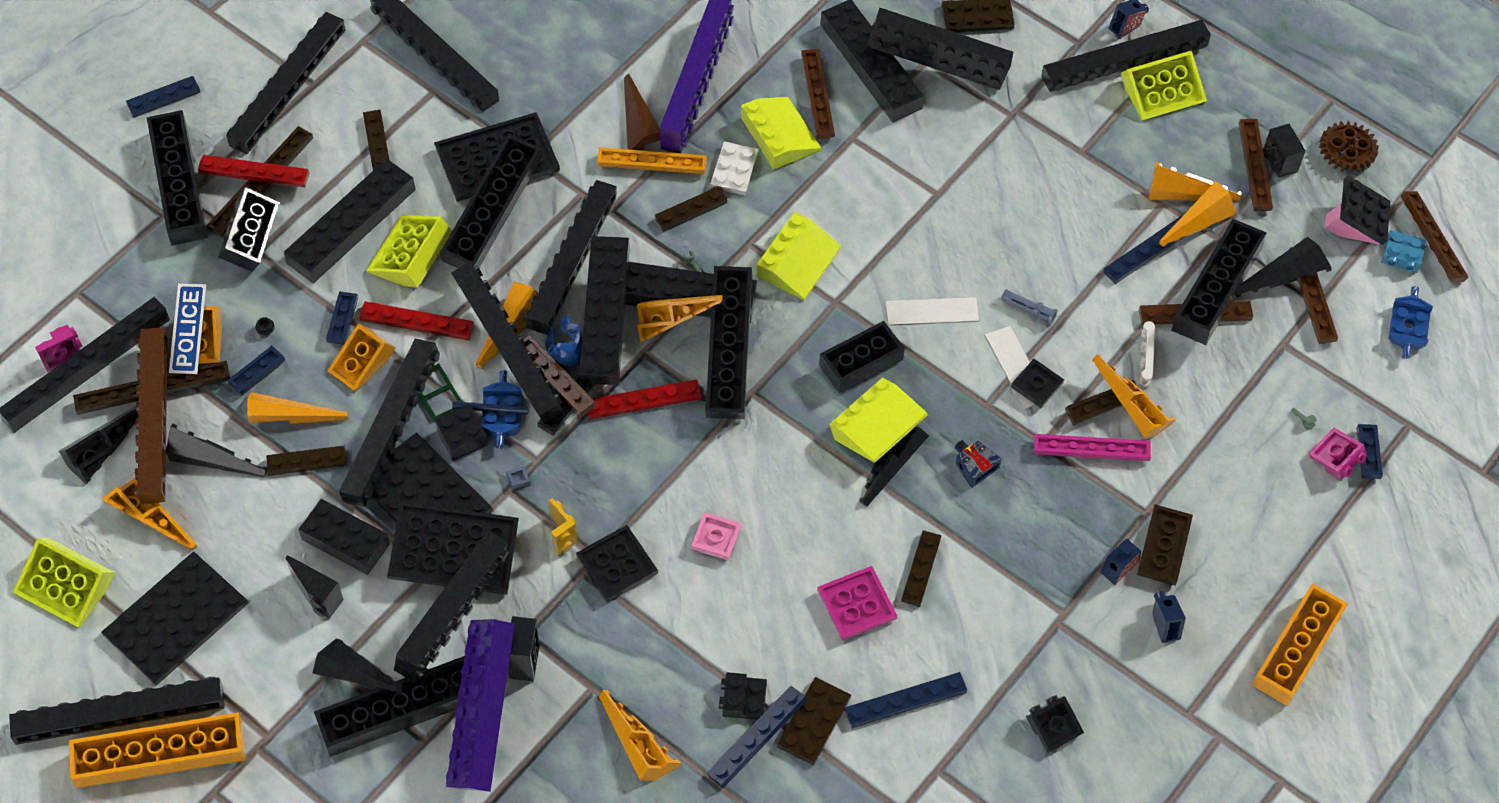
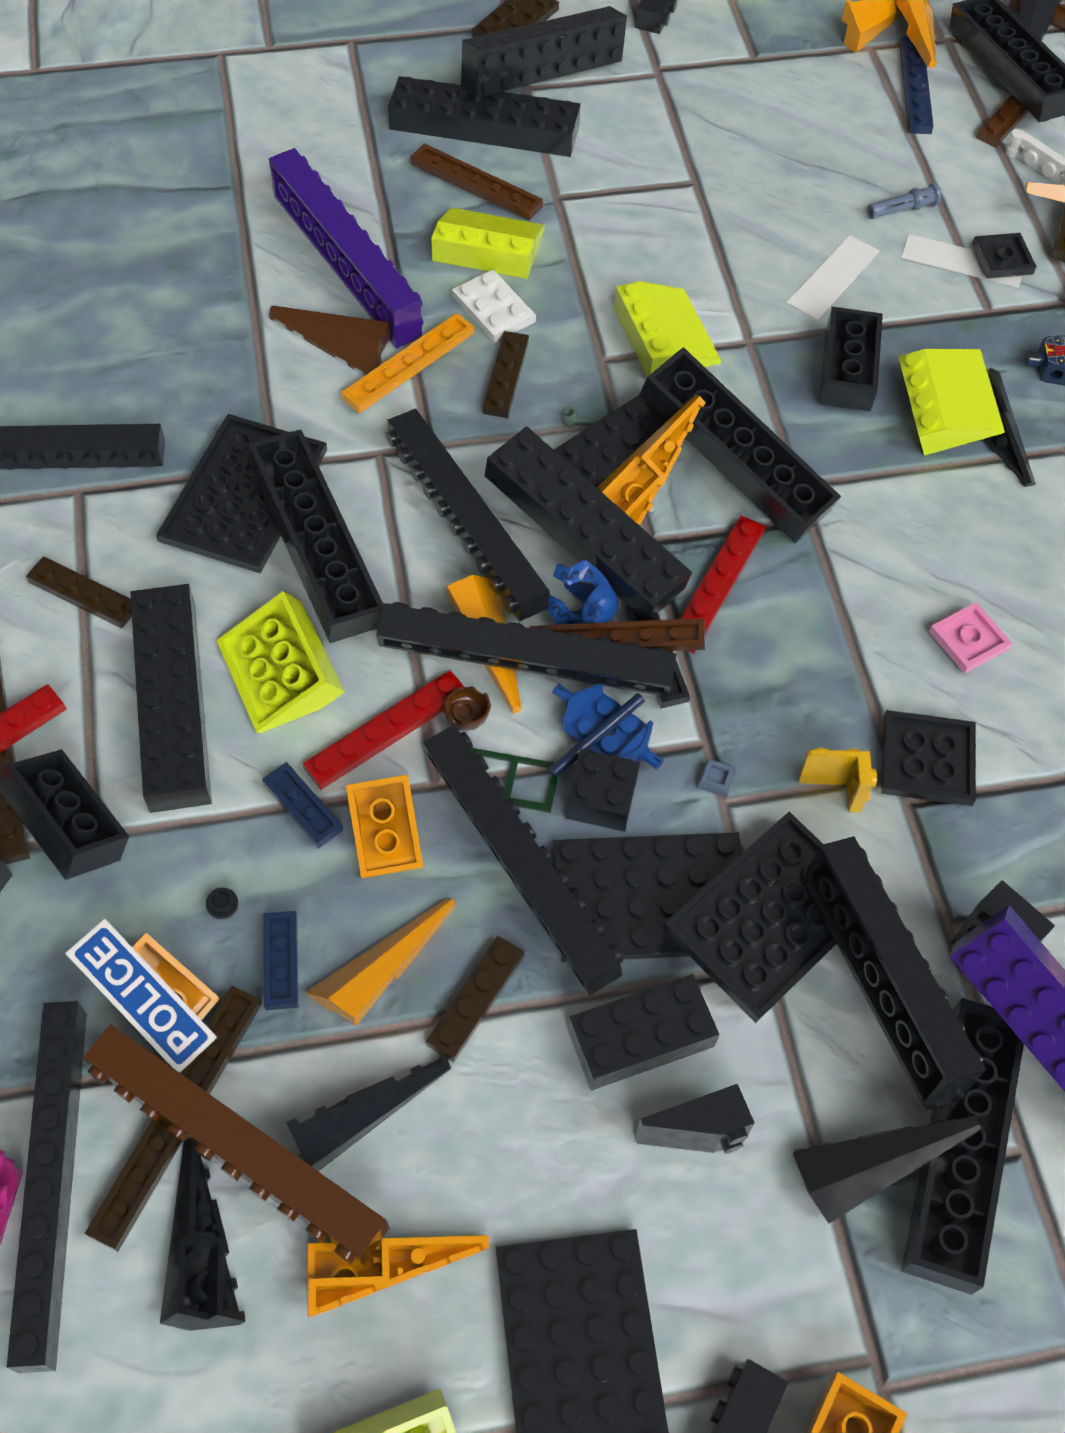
camera: 50 degrees left, 0 degrees up
none -> reddish brown hair [443,686,491,730]

